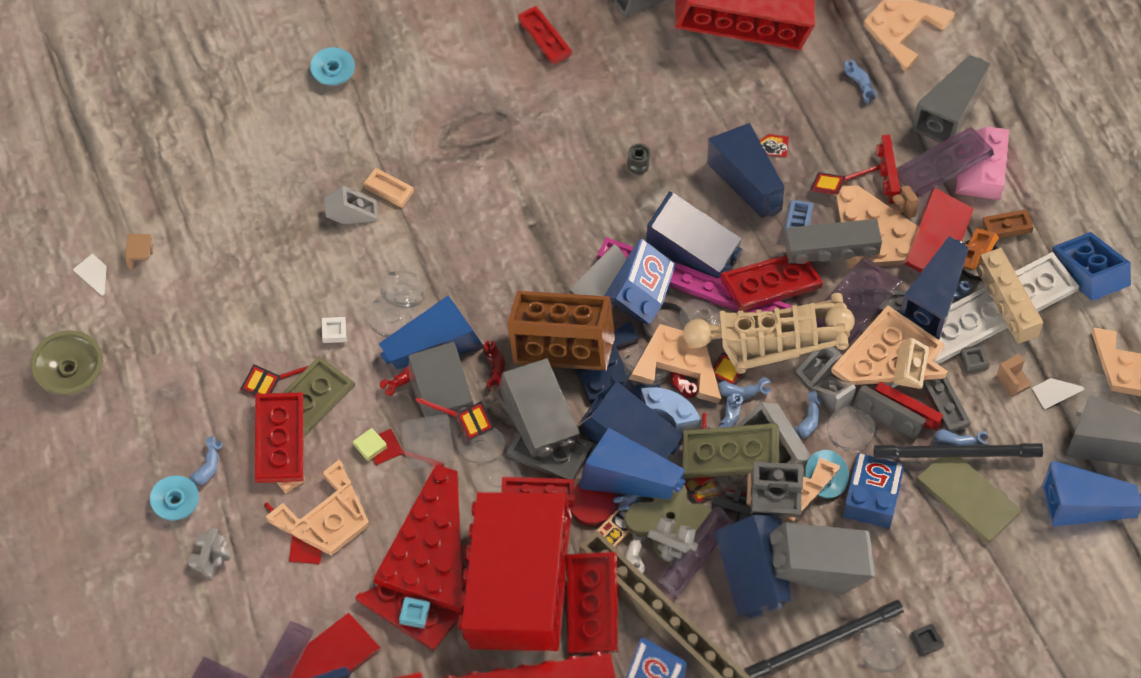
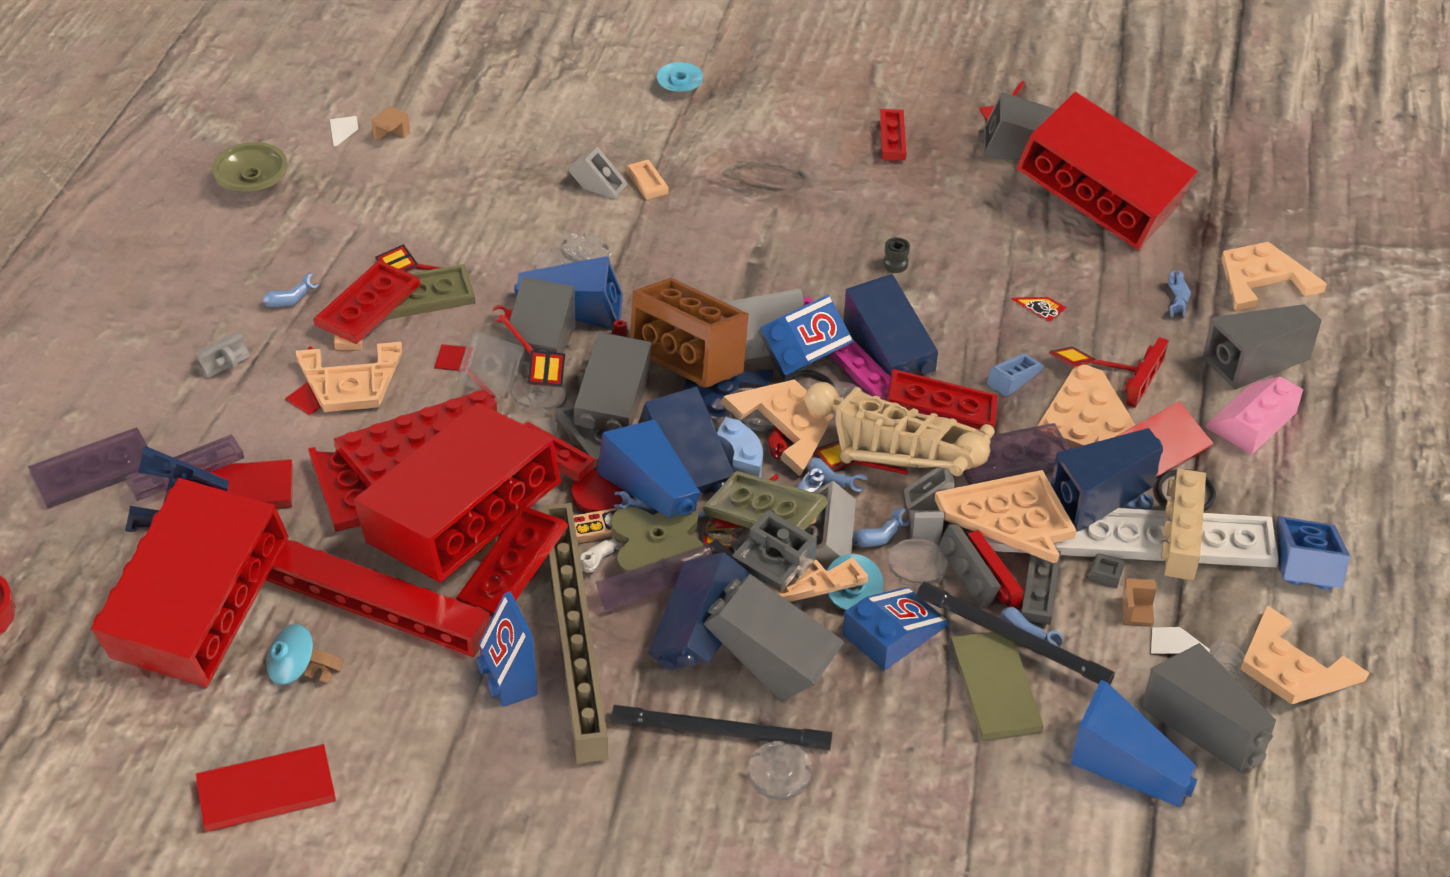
camera: 35 degrees right, 15 degrees down
medium azure dish [150,476,199,521] -> none
white plate [322,317,346,343] -> none
yellowish green tile [353,428,387,461] -> none
medium azure plate [399,597,430,629] -> none
light grey hips [648,518,698,562] -> none
dark blue slope [707,123,785,218] -> none
dark grey brick [784,219,882,264] -> none
medium nougat tile [891,185,919,218] -> none
tan slope [893,338,929,389] -> none
tile [896,126,995,197] -> none
black tile [910,623,944,657] -> none
orange slope [963,228,999,270] -> none
dark orange plate [982,209,1034,239] -> none

